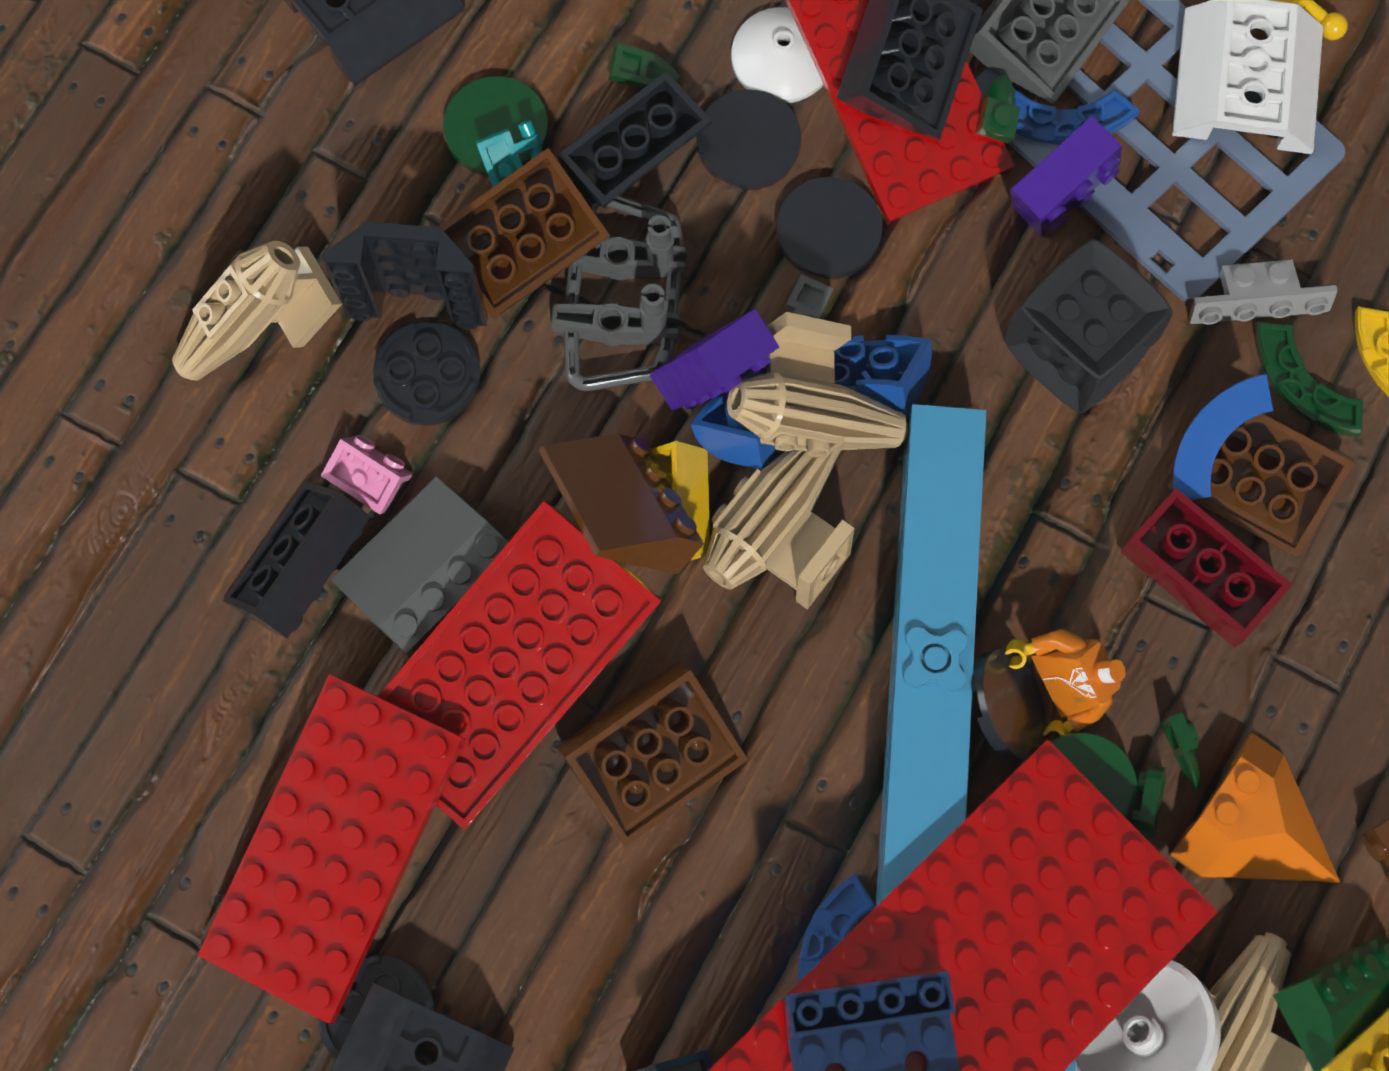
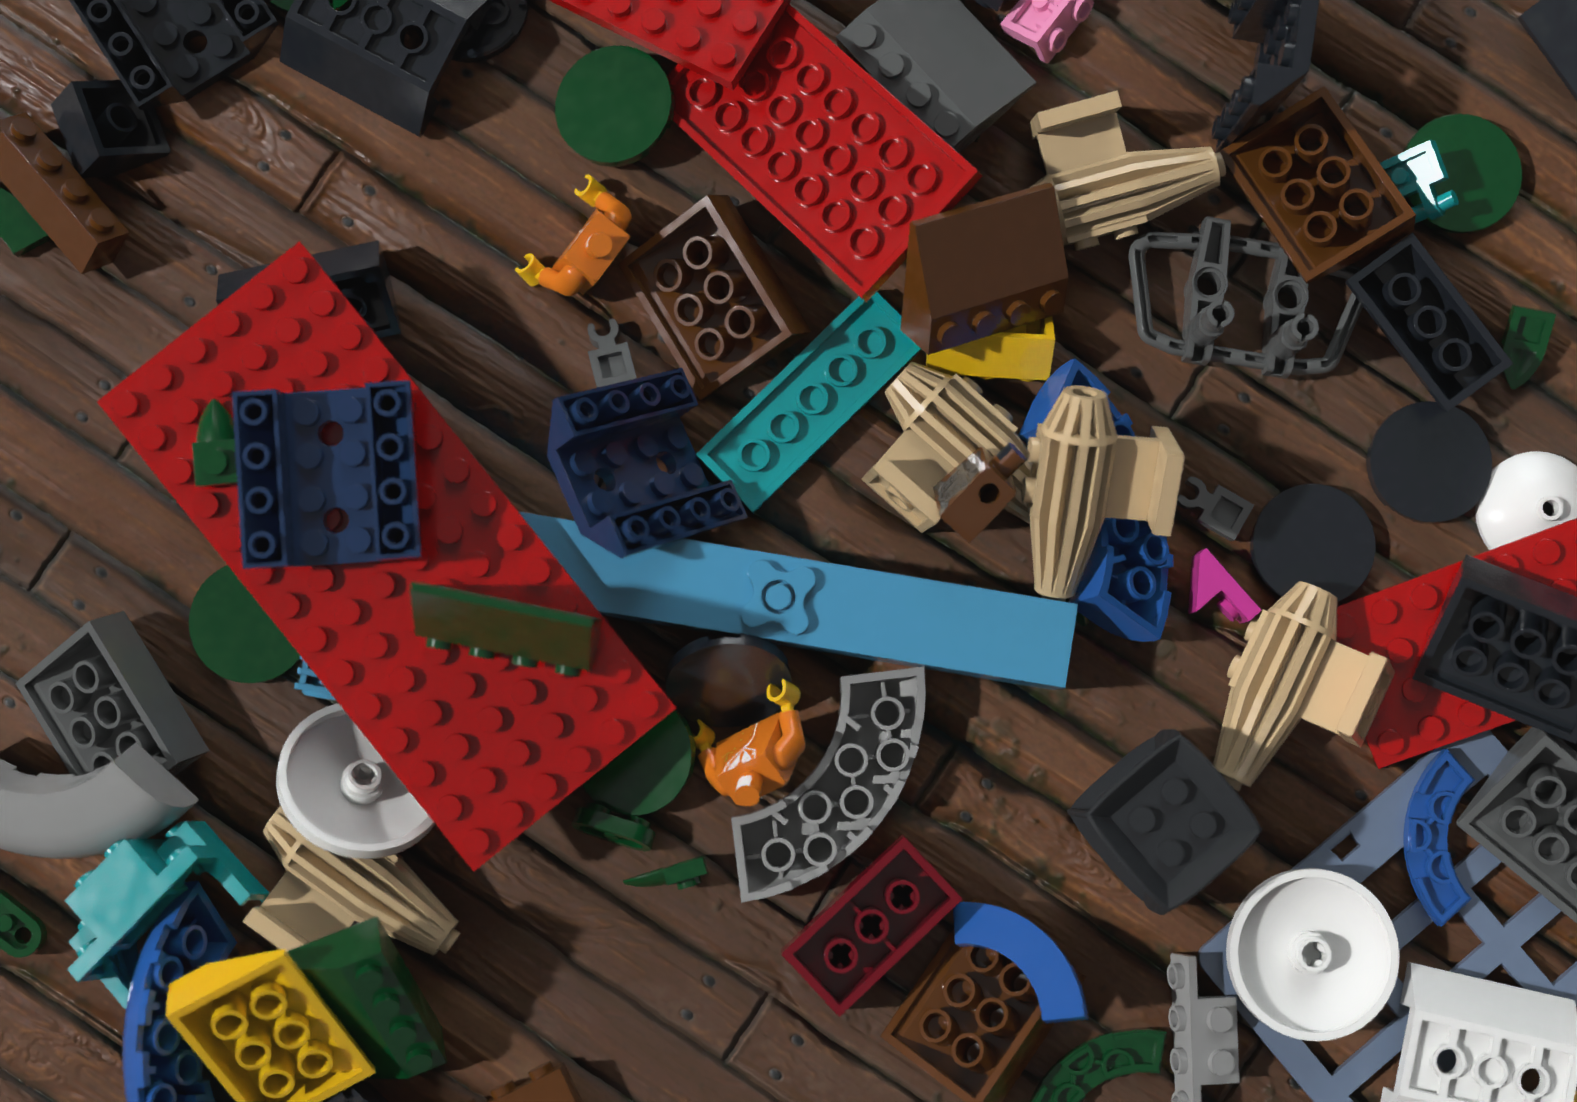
camera: 90 degrees right, 10 degrees up
black tile [373,322,481,426] -> none
dark purple brick [649,309,780,411] -> none
blue tile [798,873,875,982] -> none
dark green plate [977,73,1020,144] -> none
dark purple brick [1011,116,1122,237] -> none
orange wedge [1169,733,1341,883] -> none
none -> slope [410,582,603,677]
none -> orange torso [515,175,632,296]
none -> dark blue slope [547,368,748,559]
none -> dark green tile [555,45,675,167]
none -> dark grey plate [588,318,637,388]
none -> teal plate [696,292,922,514]
none -> light grey brick [731,667,926,903]
none -> reddish brown torso [933,442,1027,544]
none -> tan piece [1028,90,1226,251]
none -> dark pink slope [1188,548,1262,624]
none -> tan piece [1213,581,1395,791]
none -> white dish [1226,868,1399,1041]

